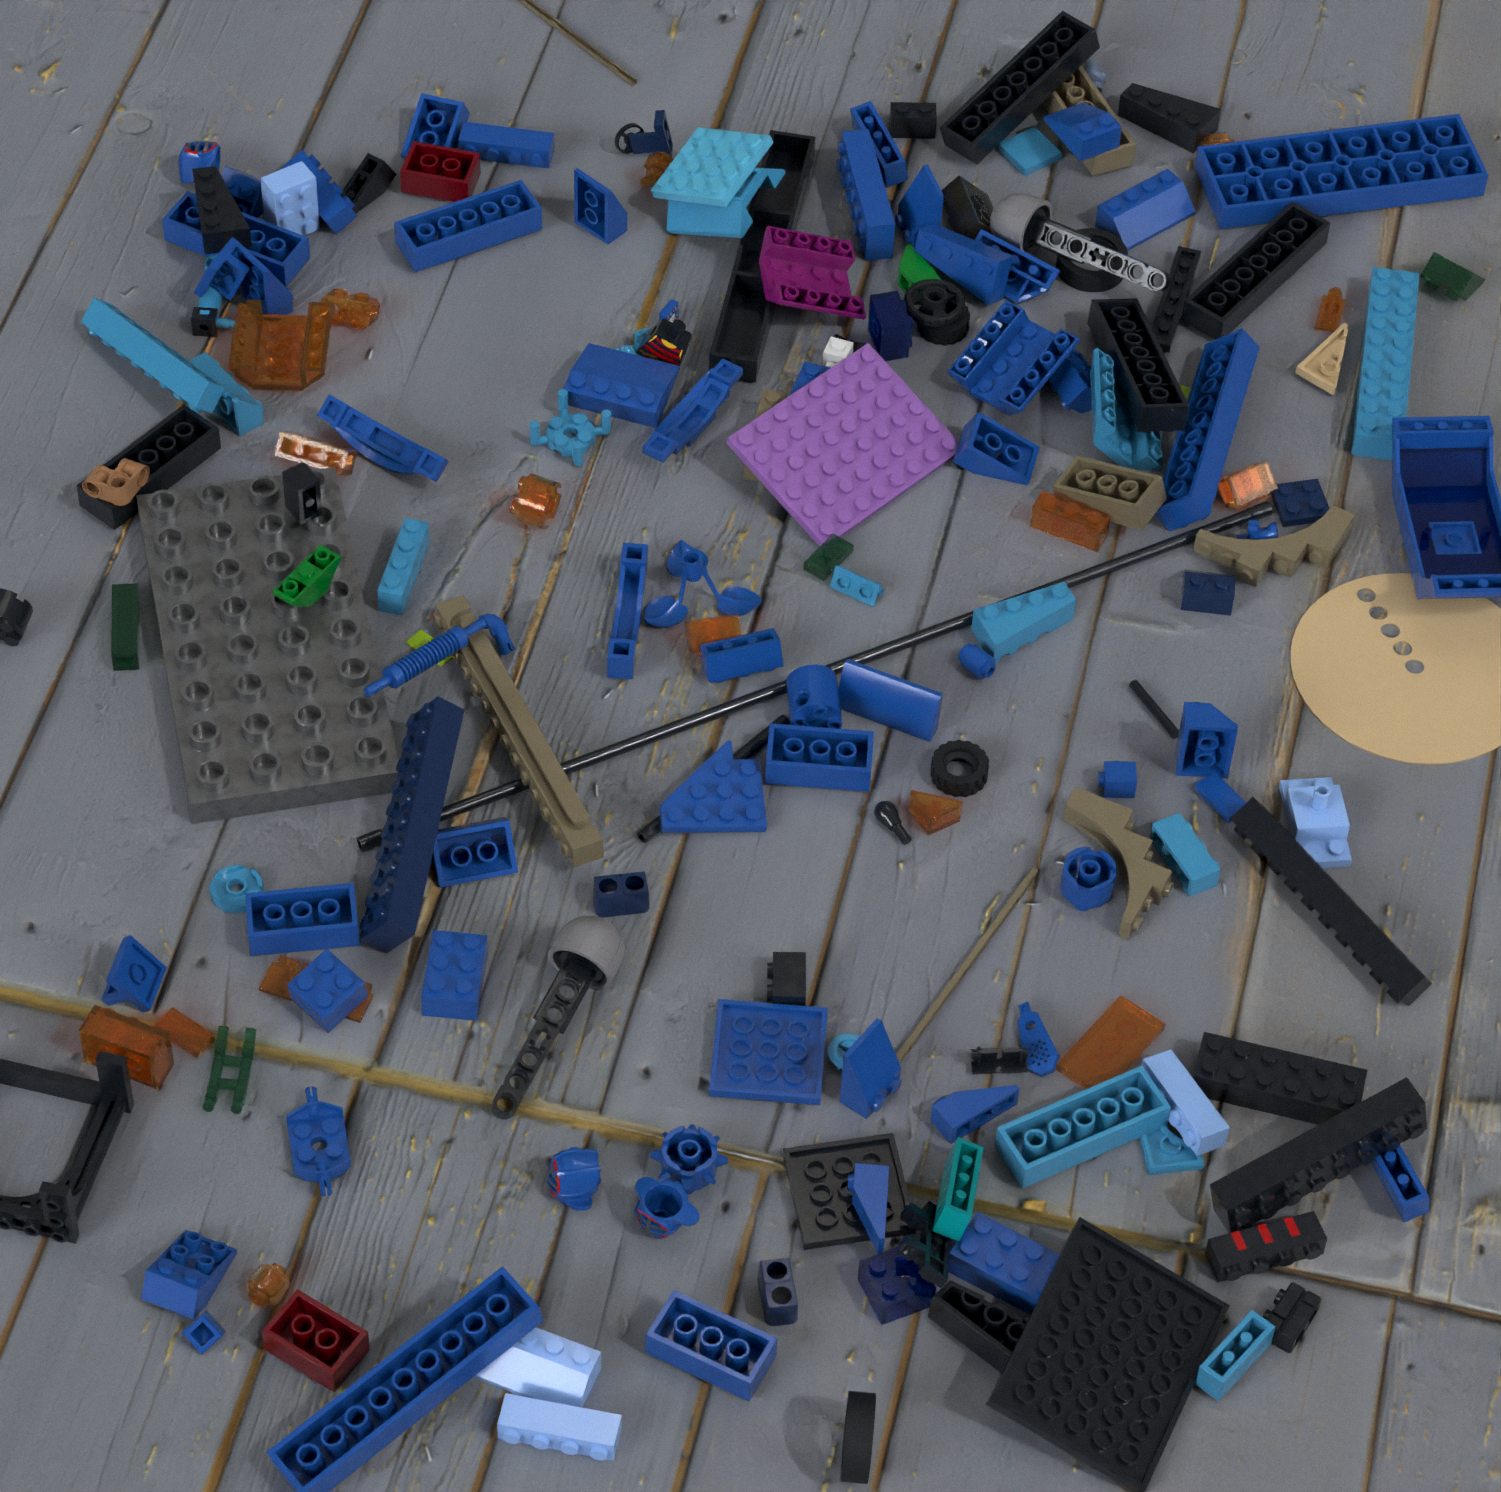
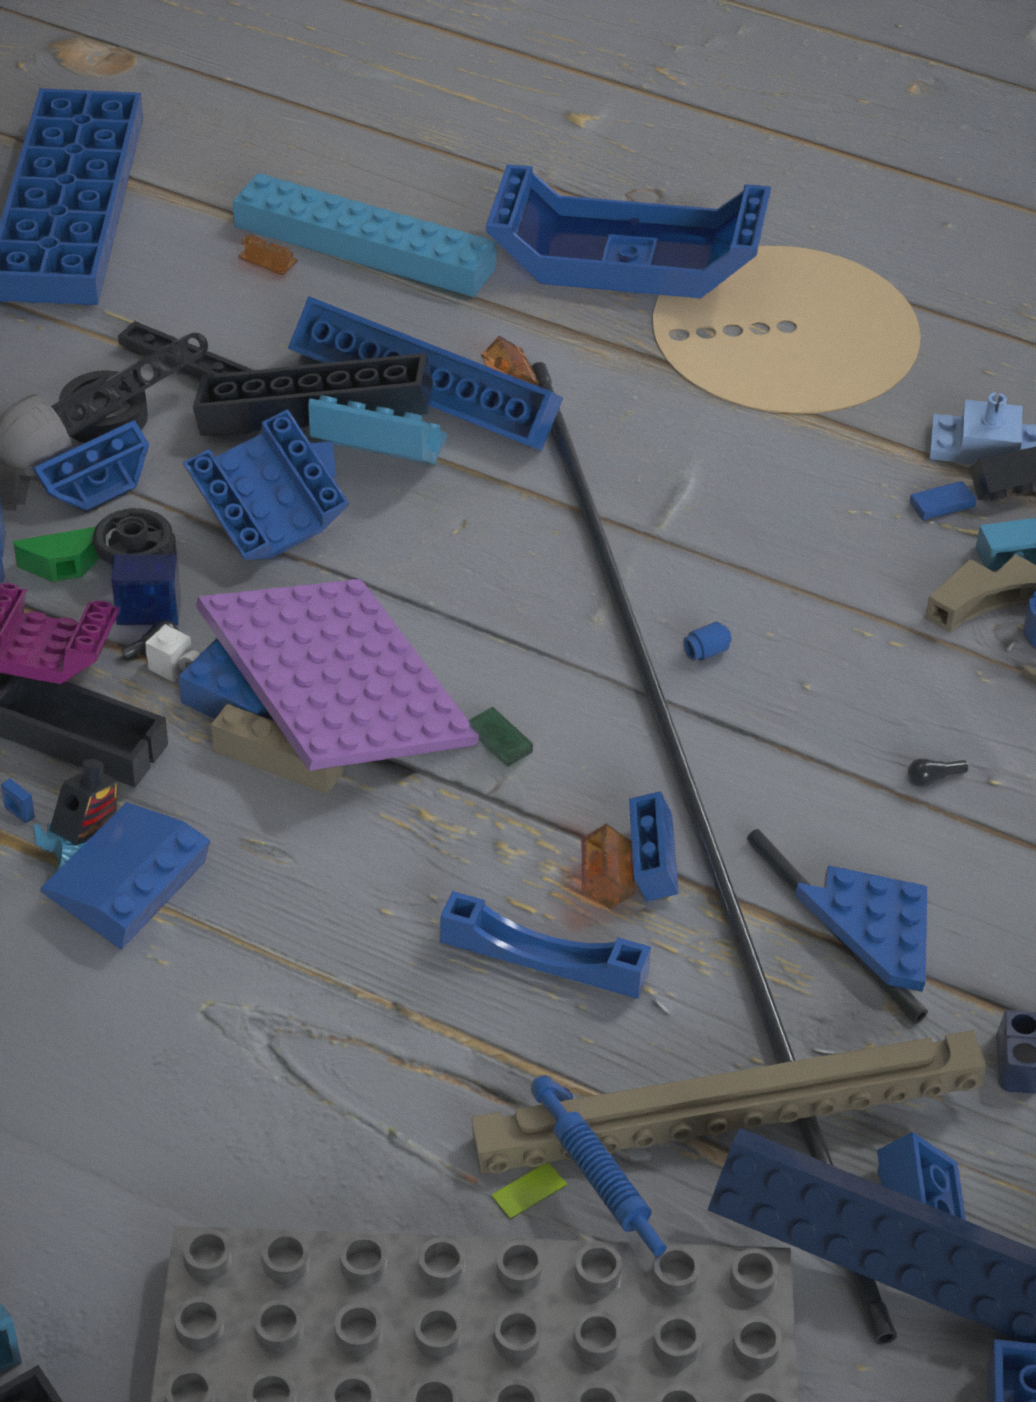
camera: 75 degrees left, 5 degrees down
green slope [272,544,341,607] -> none
clear orange brick [274,431,358,475] -> none
black brick [282,462,322,525] -> none
blue piece [317,394,449,483] -> none
dark azure brick [377,518,430,616] -> none
clear orange brick [510,473,562,530] -> none
dark azure plate [529,389,611,467] -> none
blue piece [643,359,743,463] -> none
blue plant [644,540,762,627] -> none
blue brick [765,723,874,792] -> none
blue cylinder [786,664,842,729] -> none
dark azure hinge [830,565,884,607] -> none
blue slope [838,659,943,742] -> none
clear orange slope [909,790,963,836] -> none
blue wedge [914,223,1013,305] -> none
black tyre [930,740,989,797] -> none
blue slope [953,412,1040,485] -> none
dark azure wedge [971,582,1076,663] -> none
clear orange brick [1030,490,1111,552] -> none
dark tan brick [1052,455,1167,530] -> none
blue slope [1095,169,1195,251] -> none
blue brick [1098,761,1137,798] -> none
black bar [1129,680,1179,739] -> none
blue slope [1175,702,1238,778] -> none
black brick [1181,202,1330,340] -> none
dark blue slope [1181,569,1236,616] -> none
dark tan arch [1193,505,1355,587] -> none
blue piece [1237,519,1278,540] -> none
dark blue plate [1269,479,1330,527] -> none
tan wing [1295,322,1348,395] -> none
clear green slope [1420,252,1486,302] -> none

